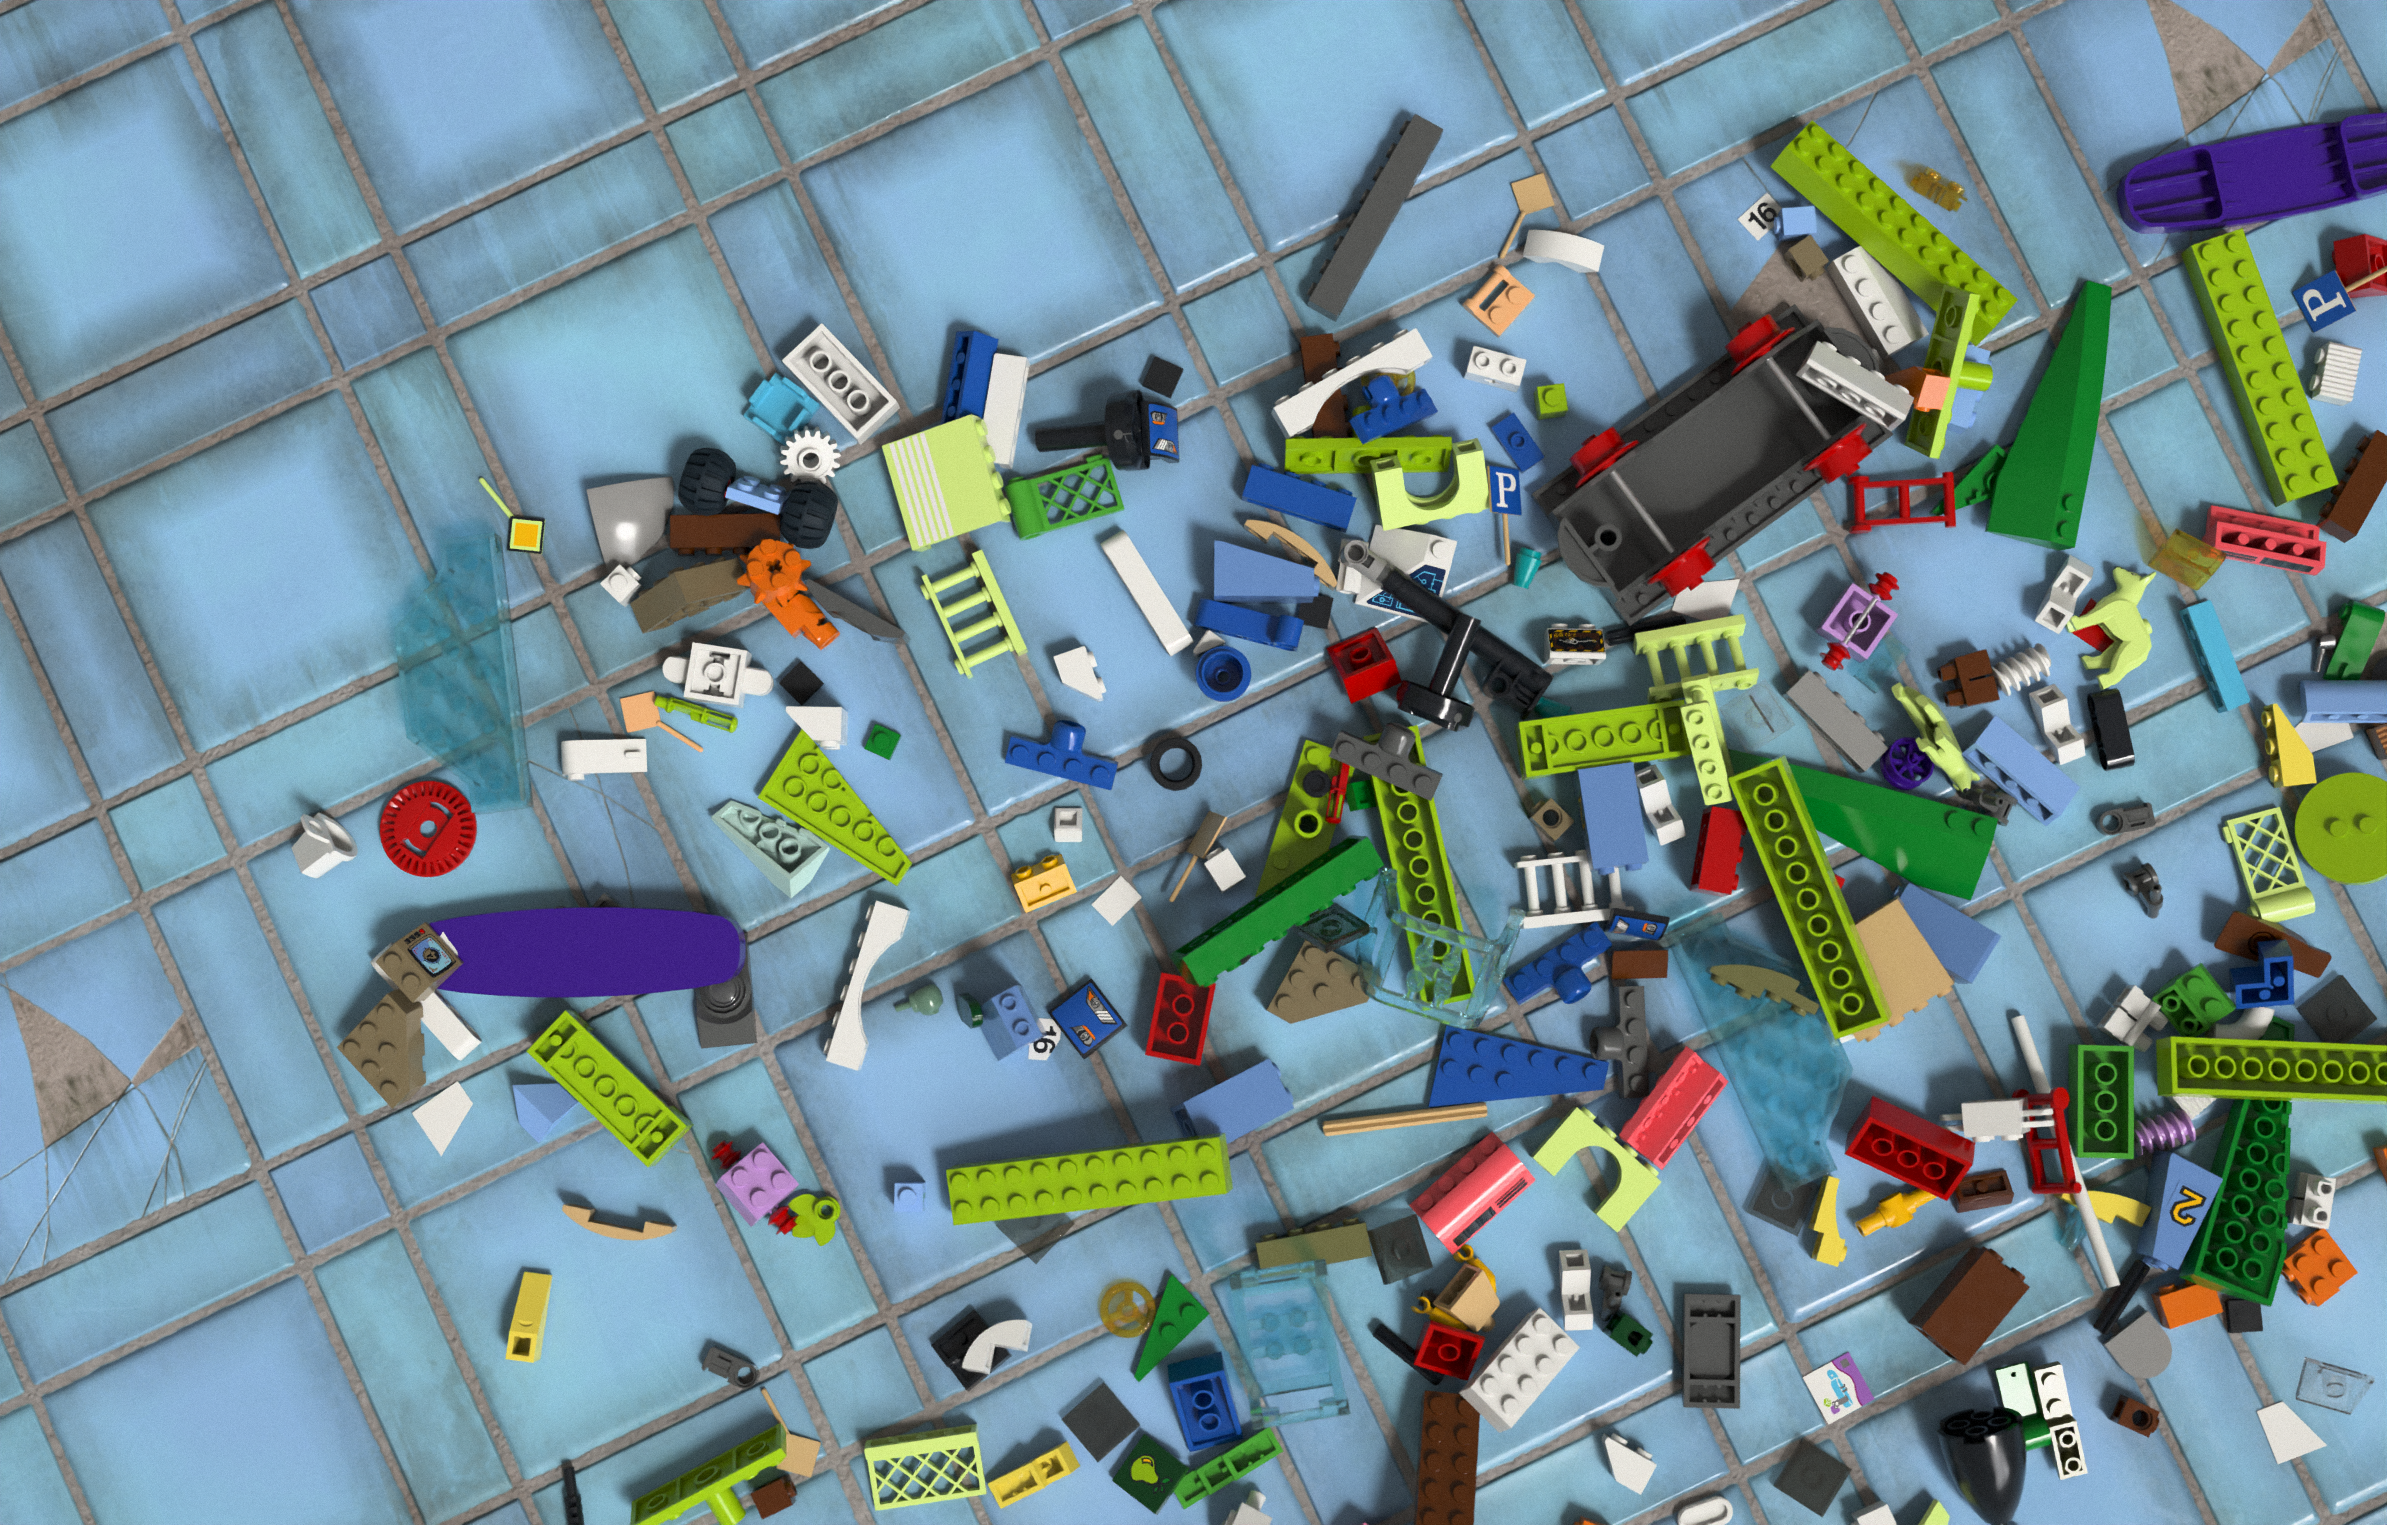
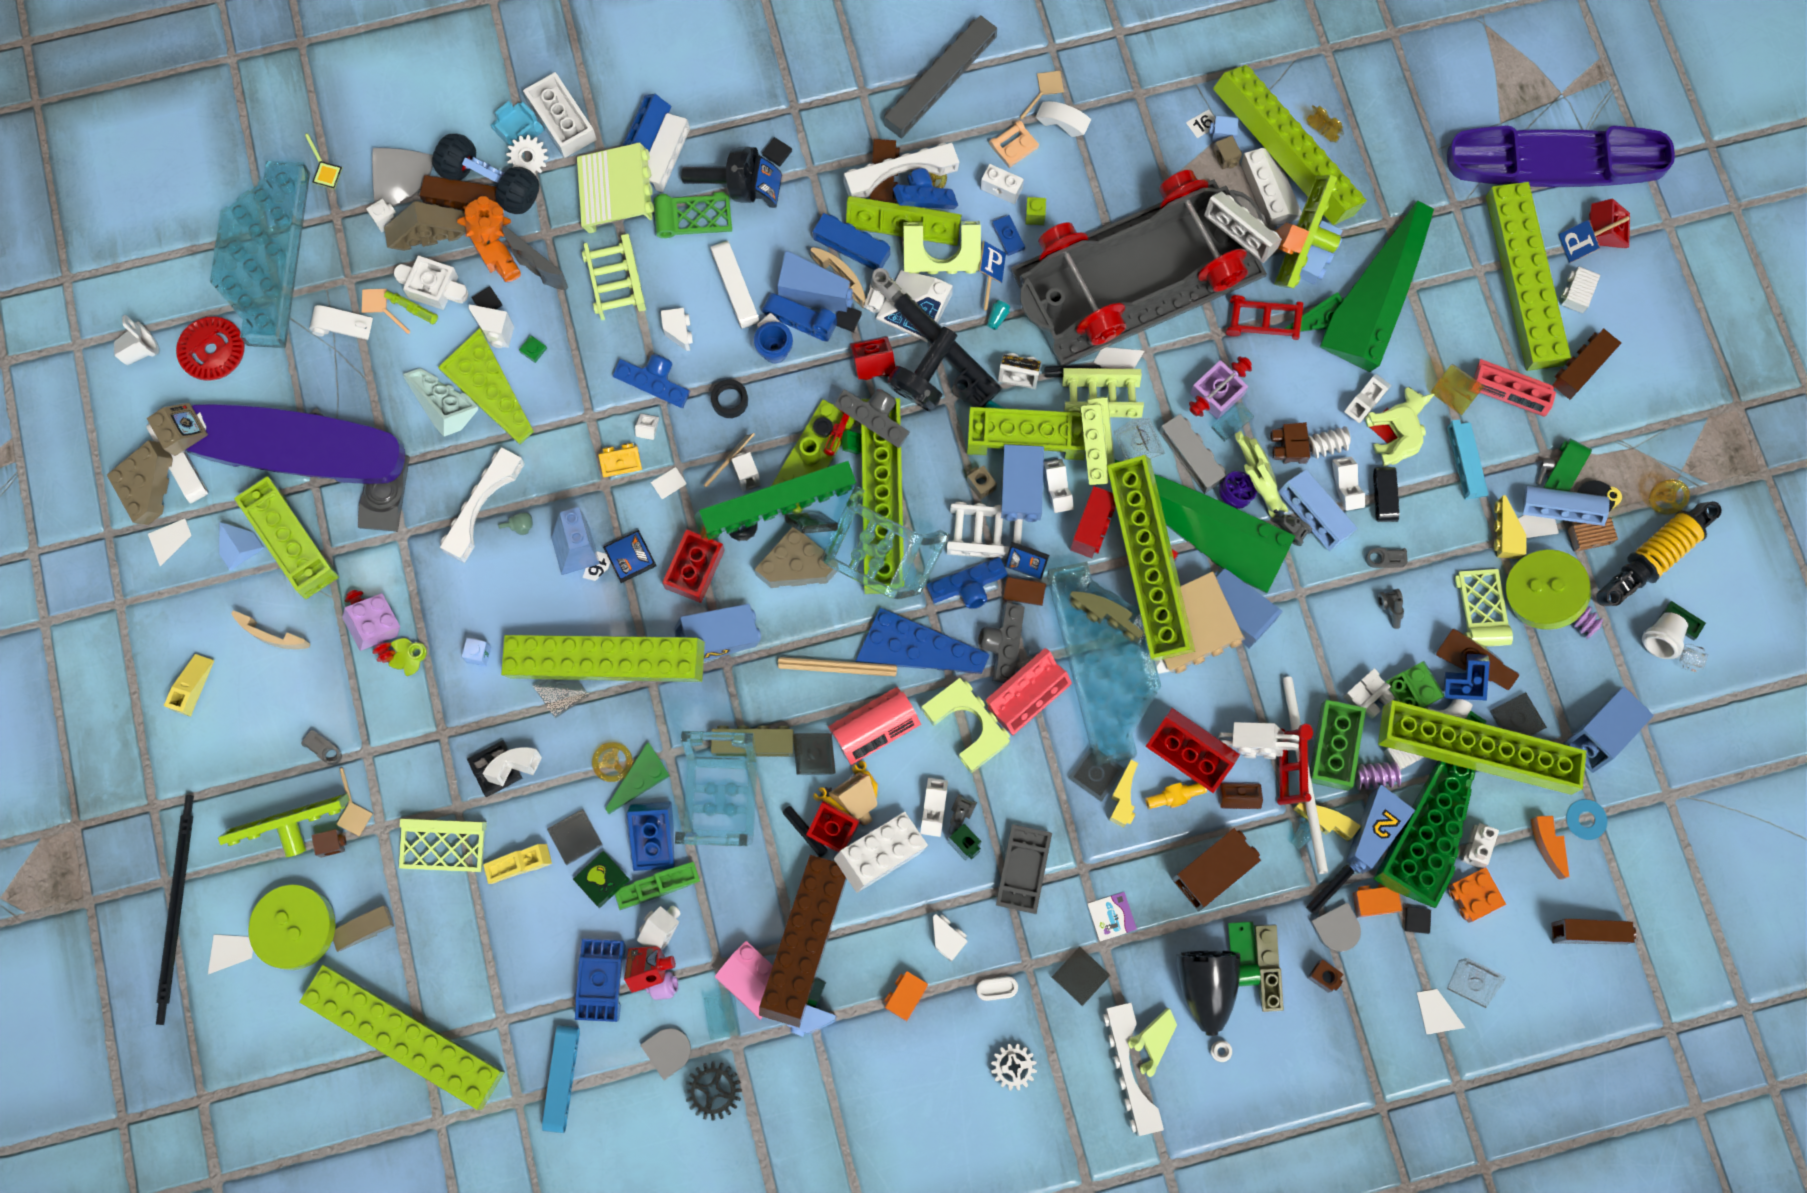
camera: 10 degrees right, 10 degrees down
tile [956,993,983,1029] -> none

